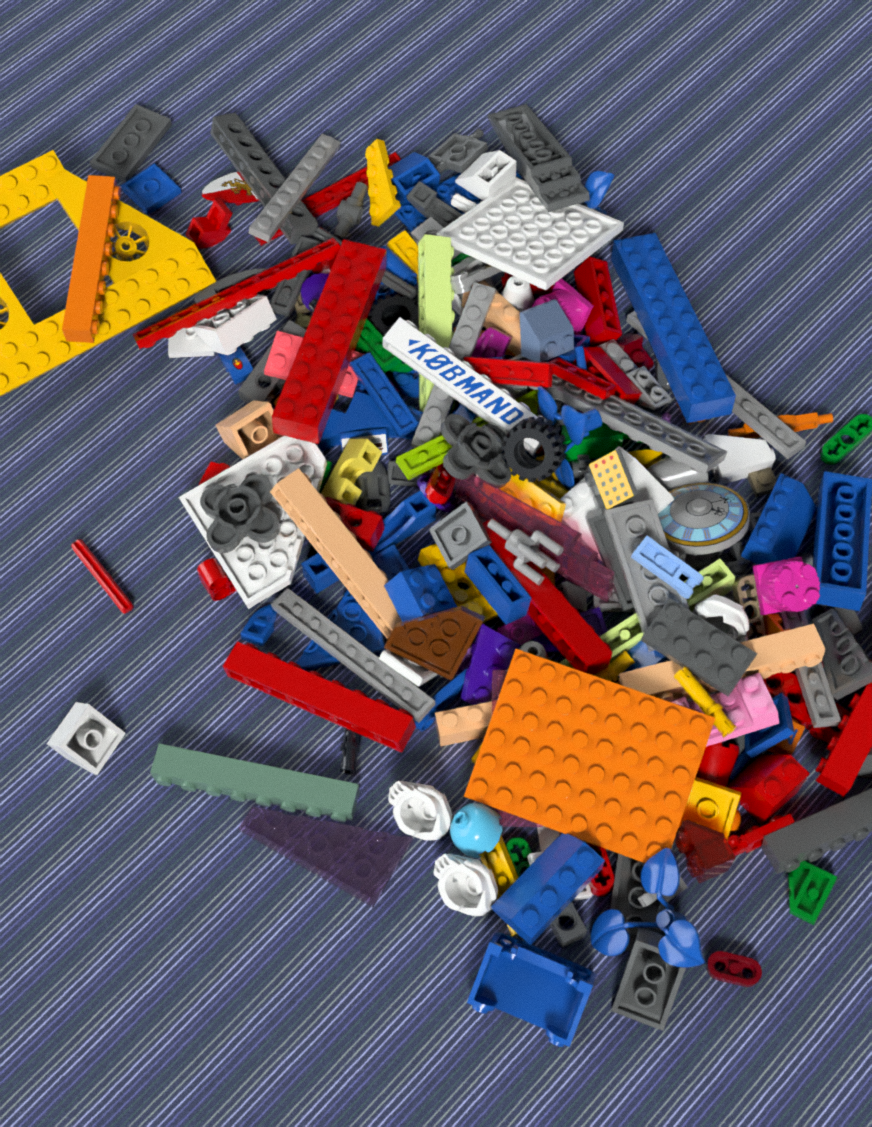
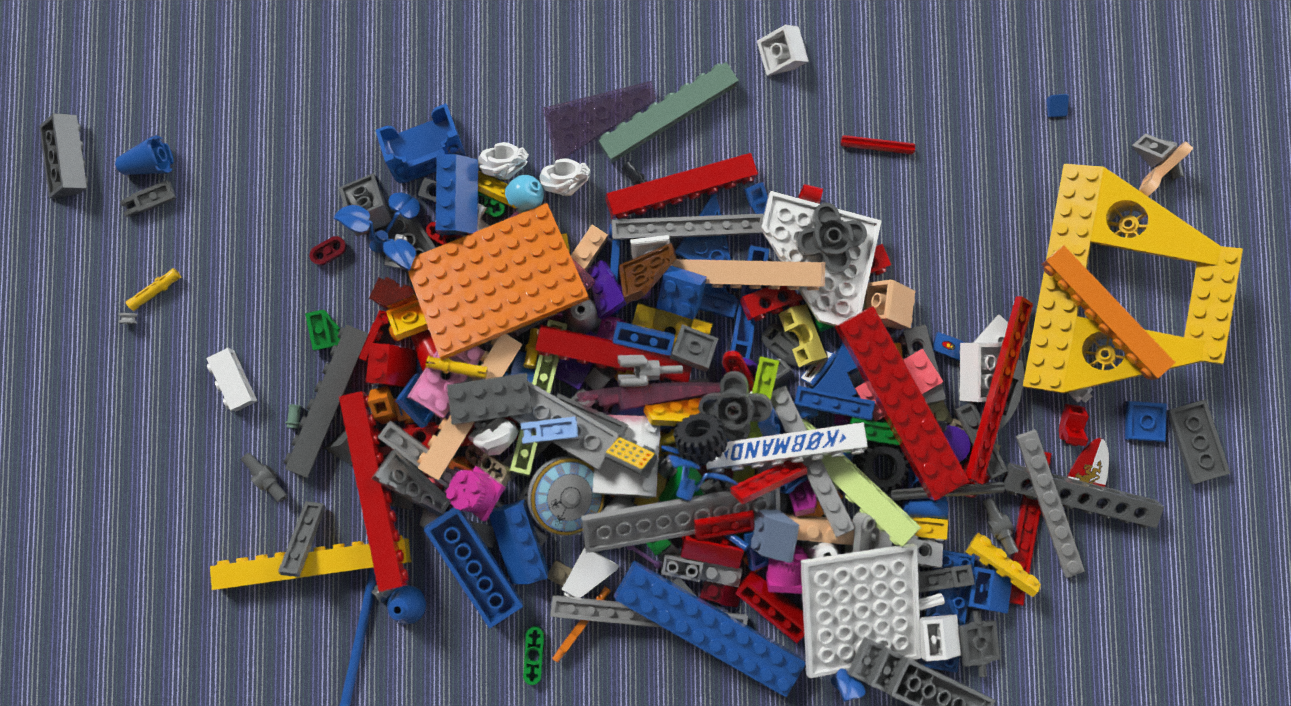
camera: 130 degrees right, 20 degrees up
none -> orange slope [368,385,398,424]

